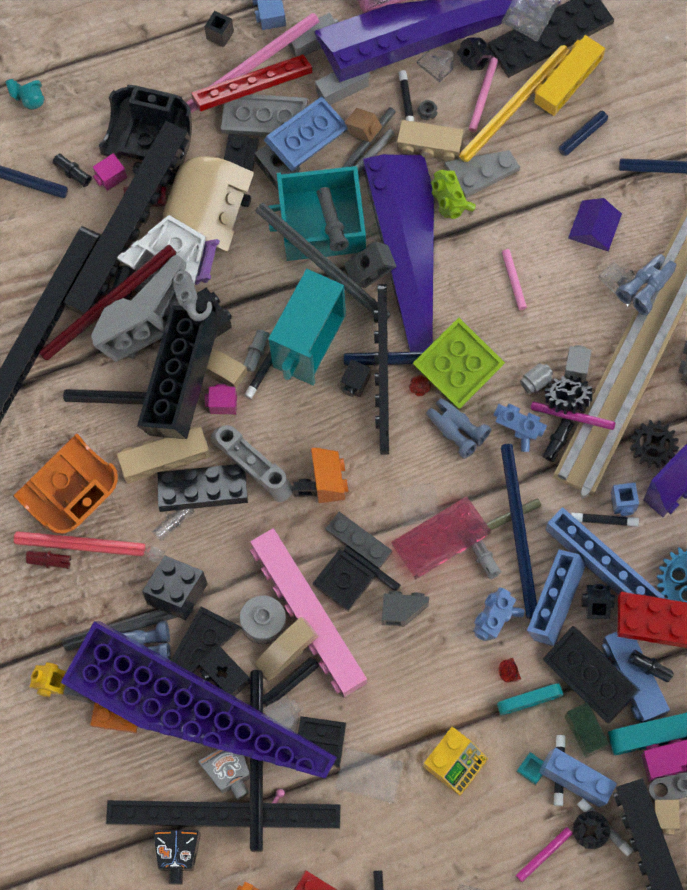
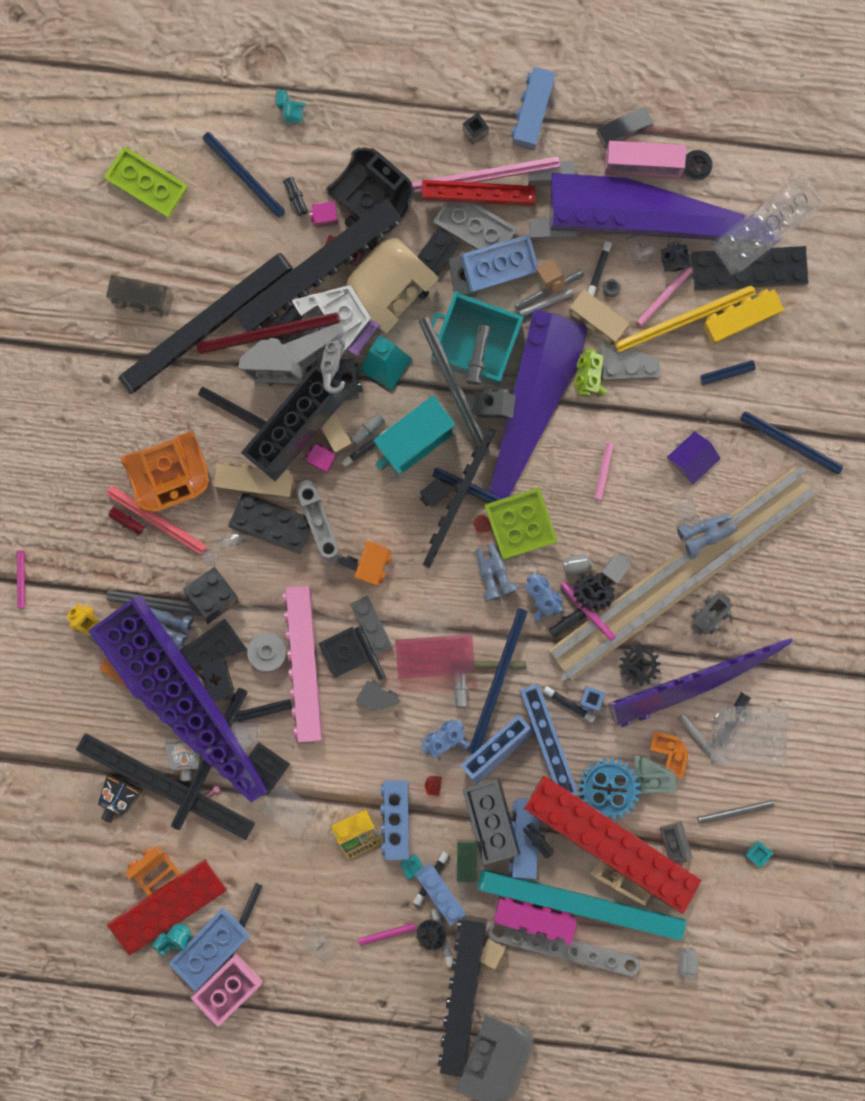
camera: 25 degrees right, 15 degrees up
tan slope [255,617,319,681] -> none
teal beam [497,683,564,715] -> none
black brick [581,584,615,619] -> none
none -> teal slope [360,335,412,391]
none -> medium blue brick [381,780,409,860]

